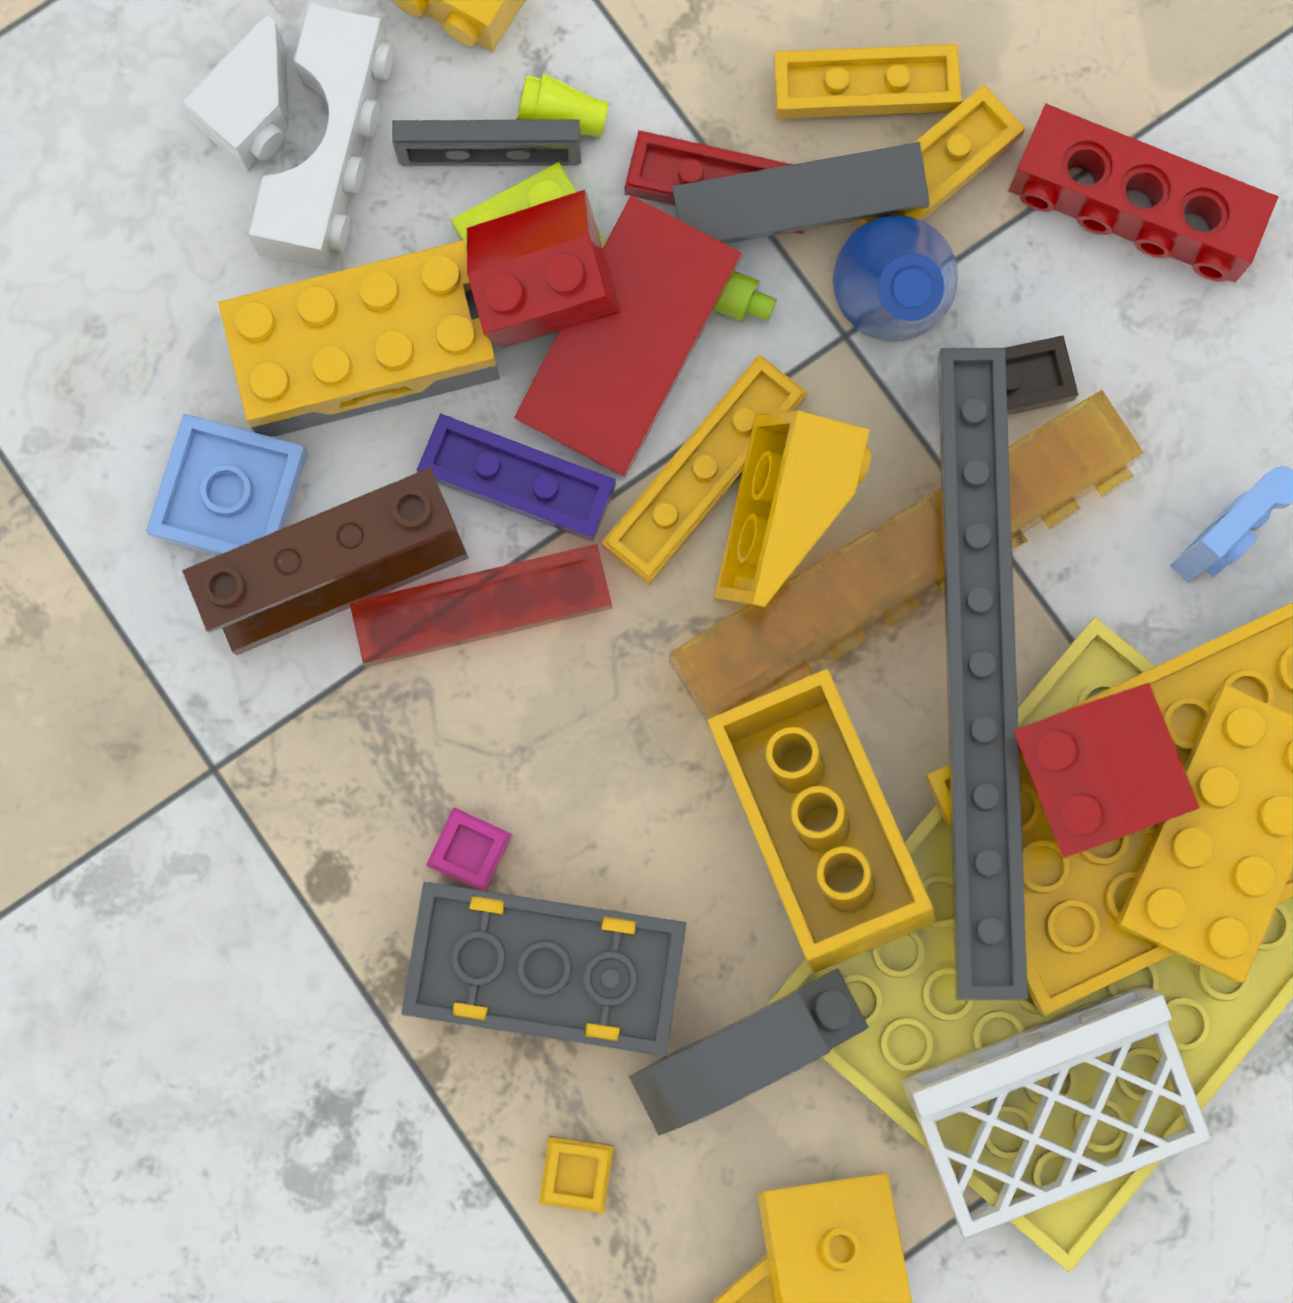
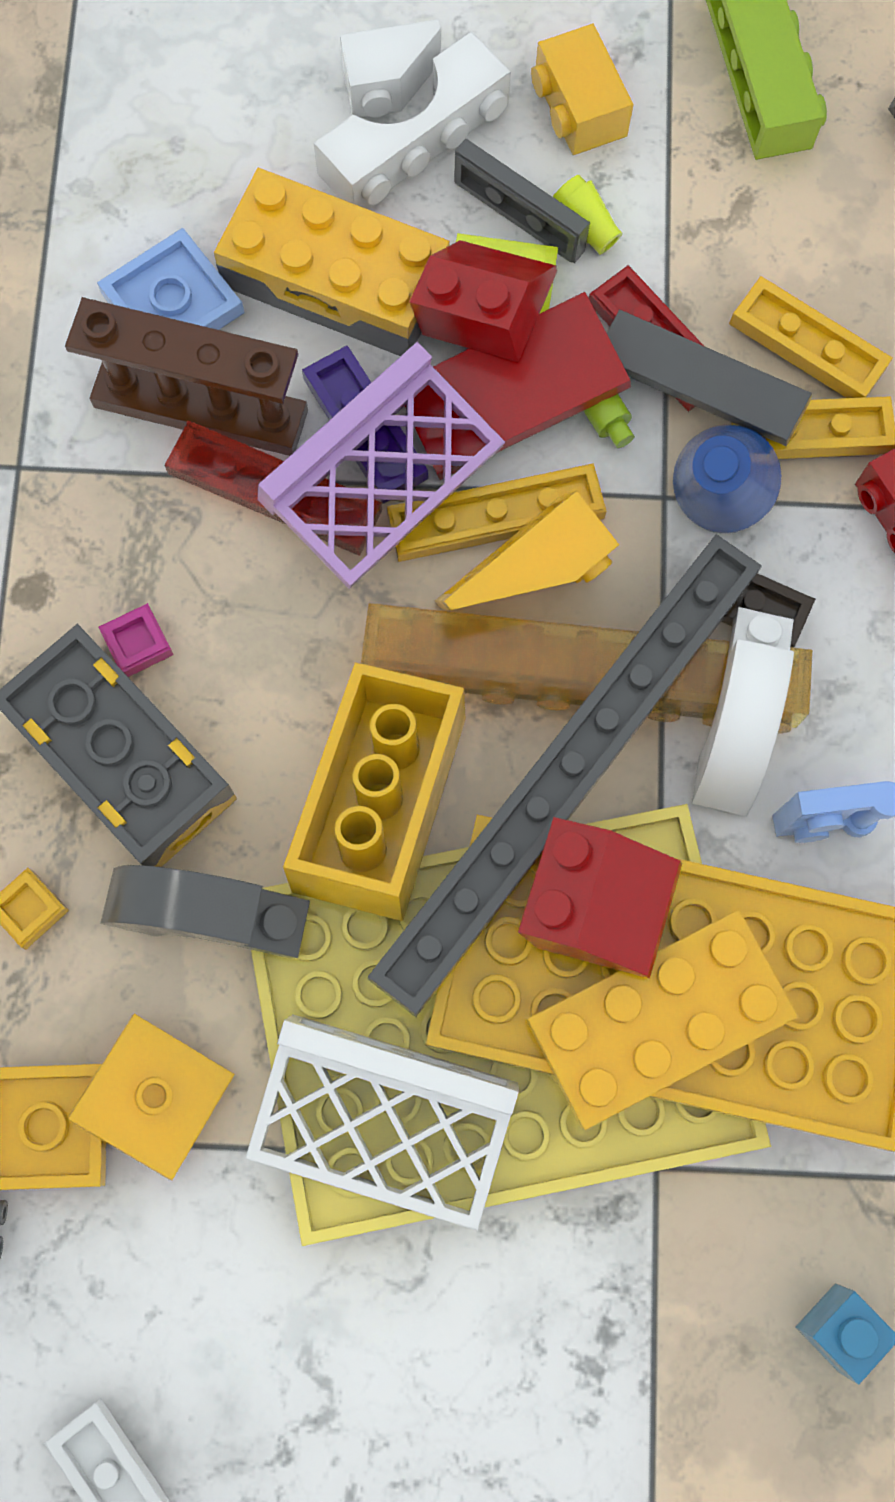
camera: 35 degrees right, 5 degrees down
none -> lavender fence [258,342,505,589]
none -> white arch [692,607,794,817]

